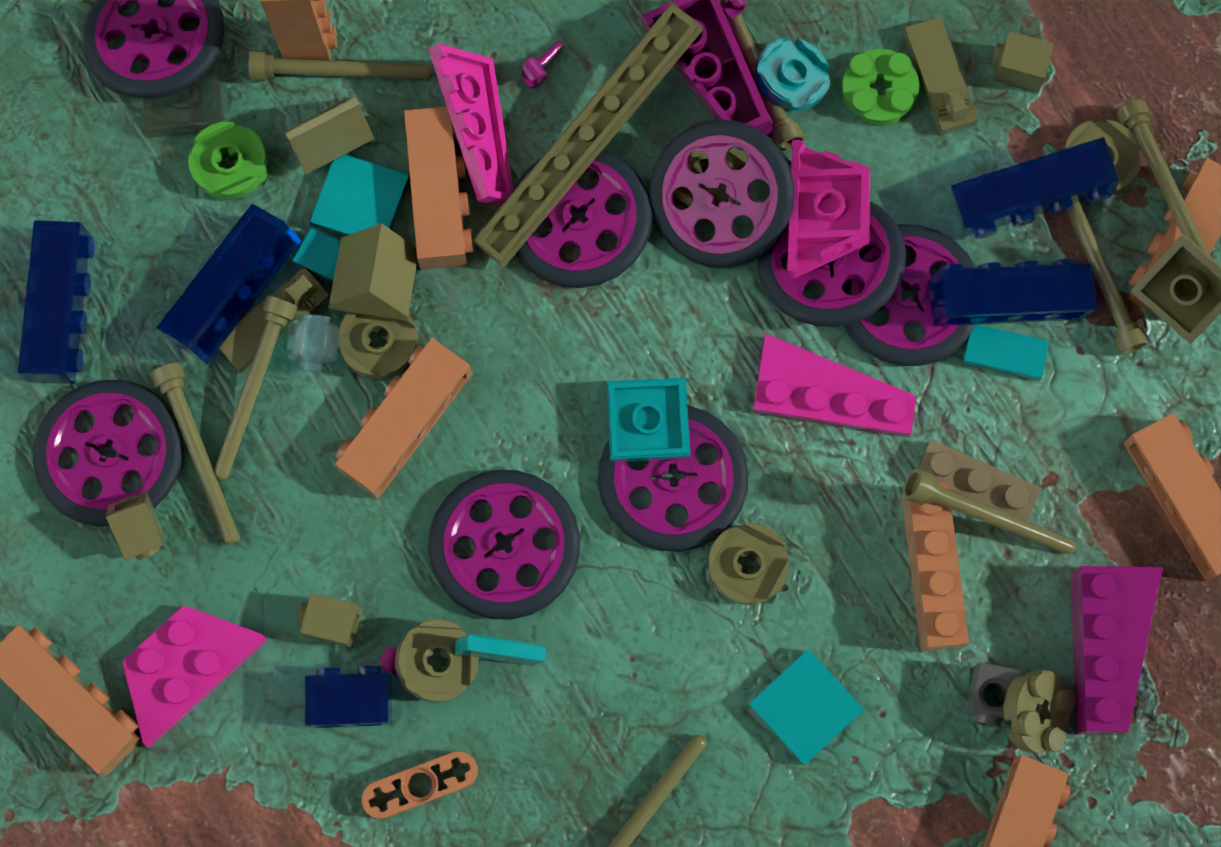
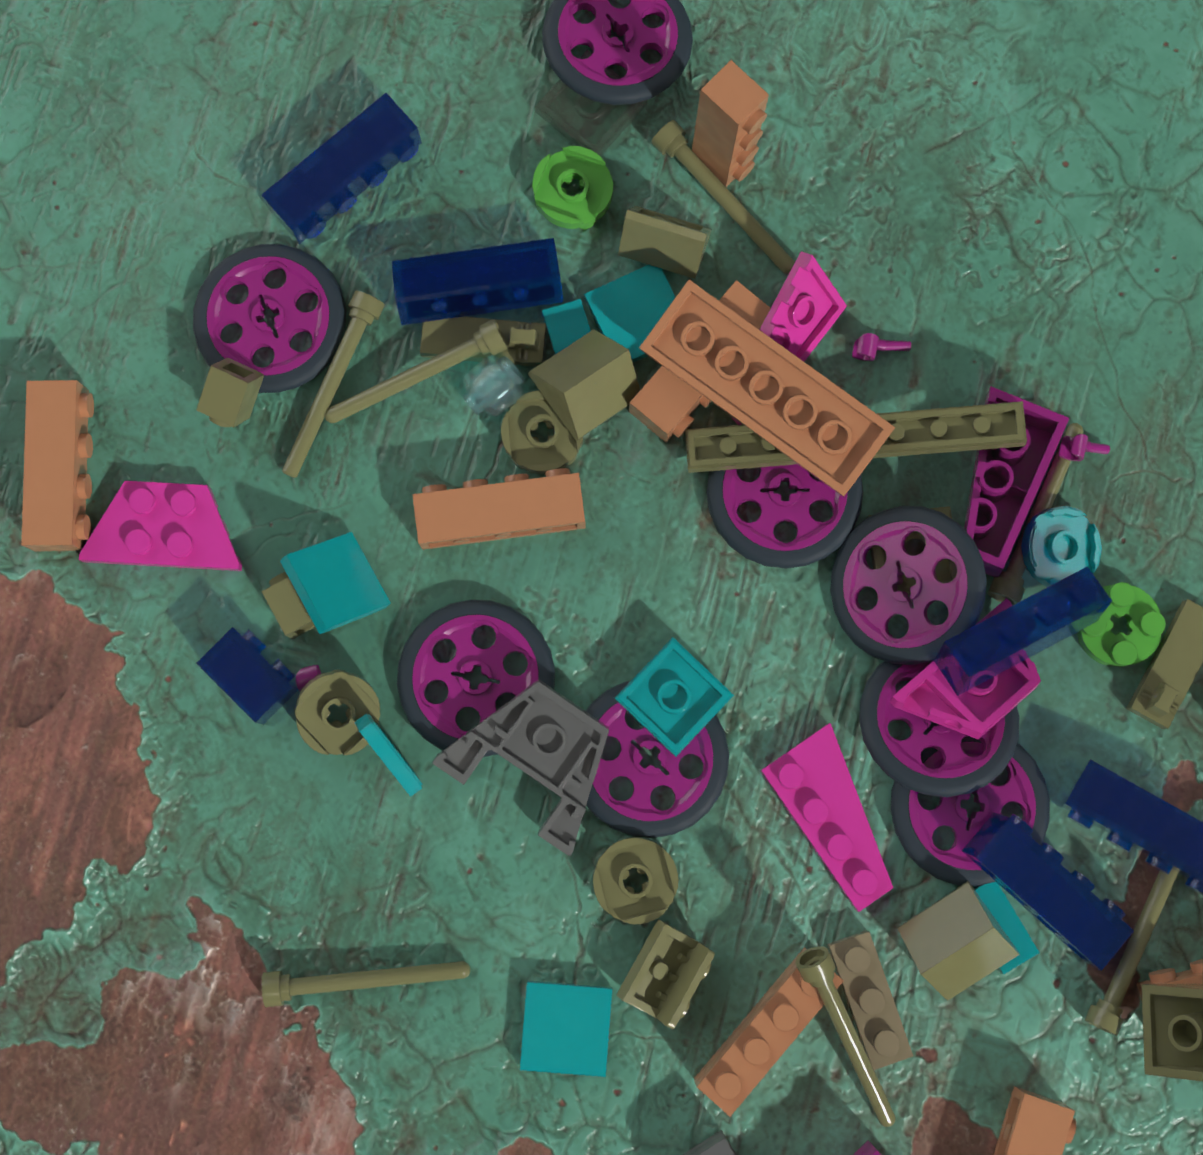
camera: 45 degrees right, 5 degrees up
nougat beam [362,751,478,819] -> none
none -> teal tile [280,532,391,634]
none -> dark grey wing [432,679,609,856]
none -> olive bracket [616,919,715,1029]
none -> nougat plate [639,280,895,497]
none -> olive slope [897,881,1019,1001]
none -> clear blue brick [934,567,1112,696]

